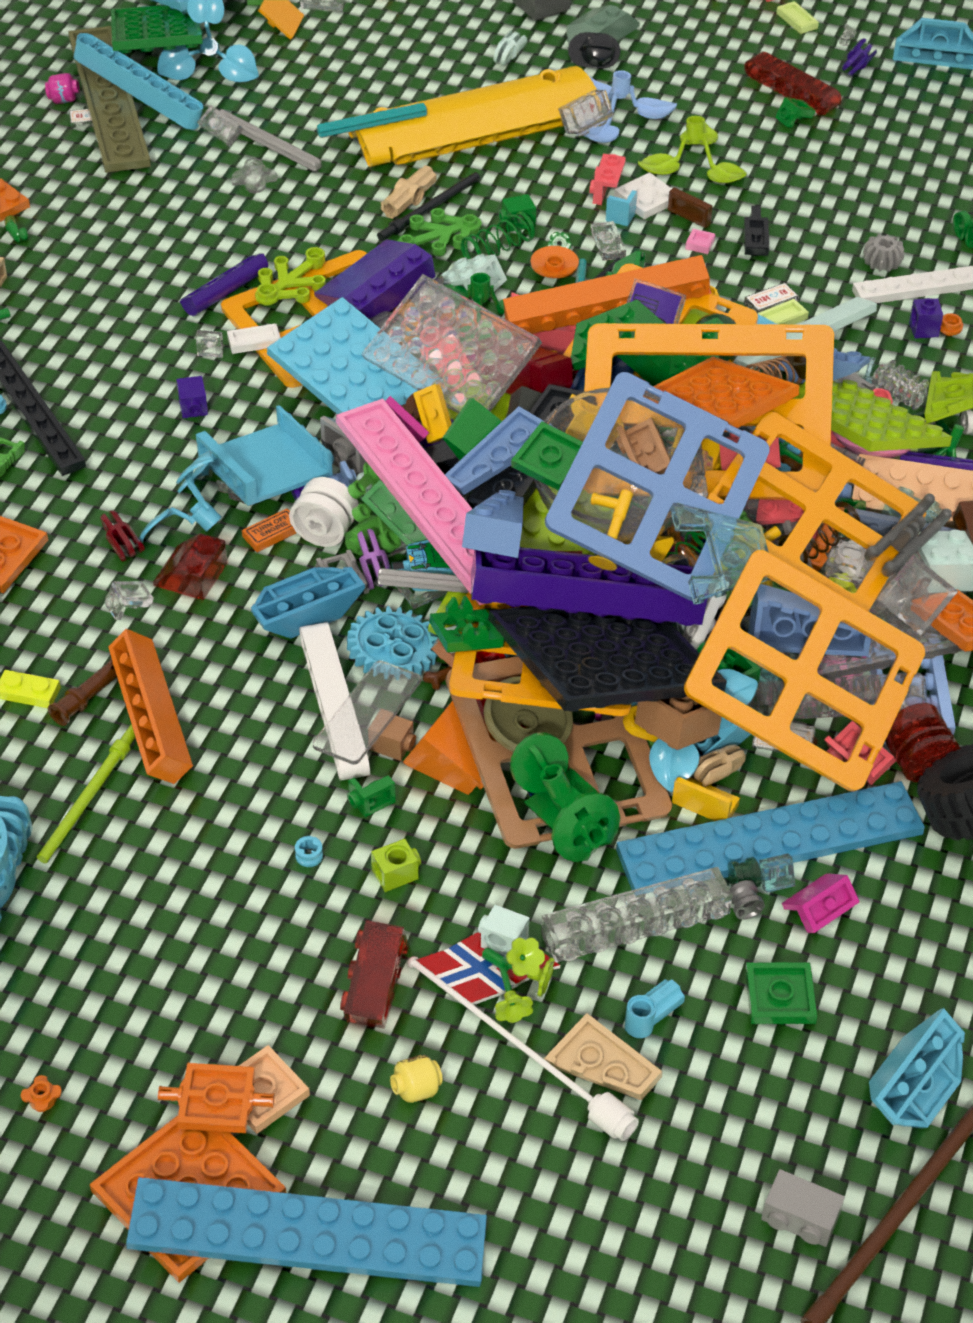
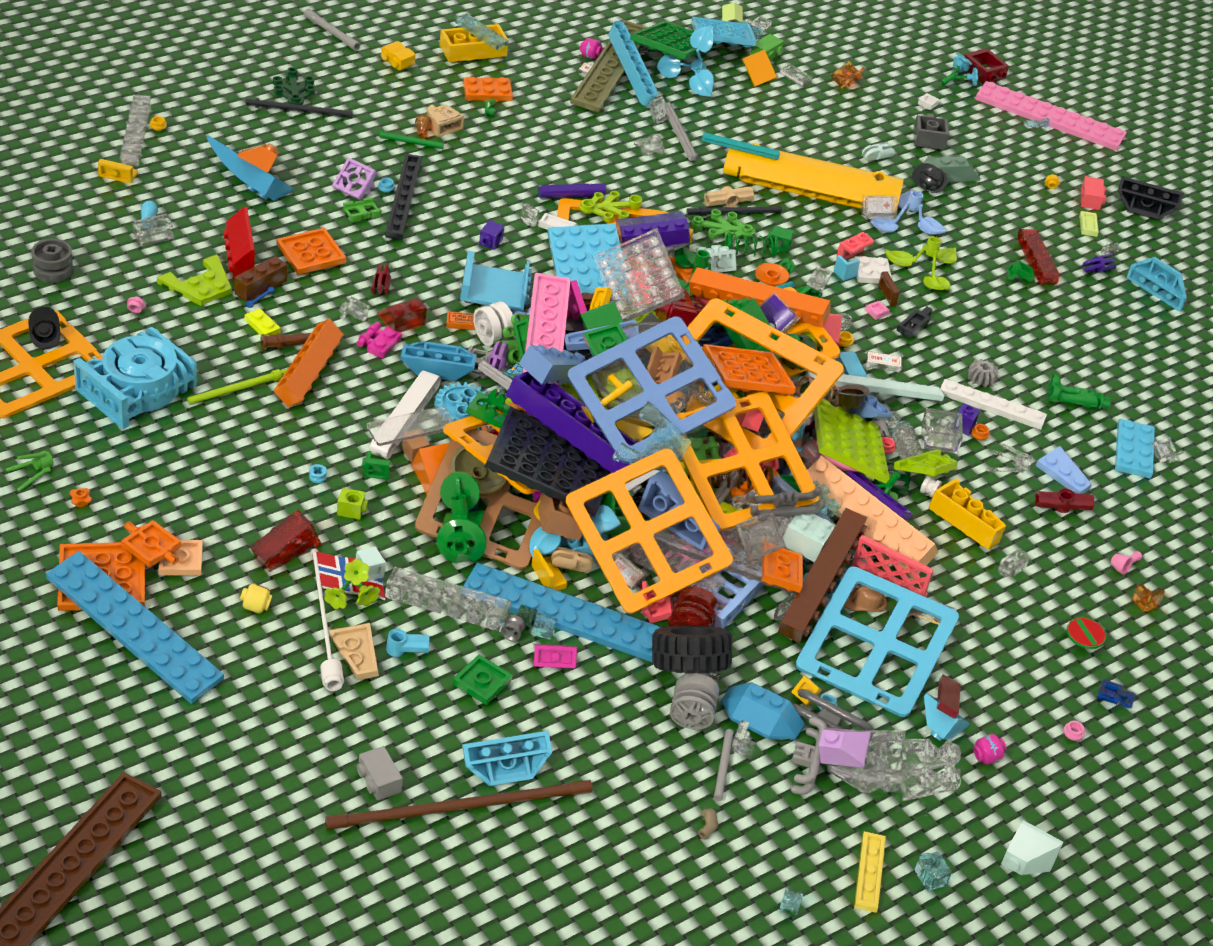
camera: 30 degrees right, 5 degrees down
medium azure plant [139,450,221,543] -> none
yellowish green tile [757,299,809,325] -> none
none -> dark pink plate [356,322,402,359]
none -> clear brick [921,408,963,454]

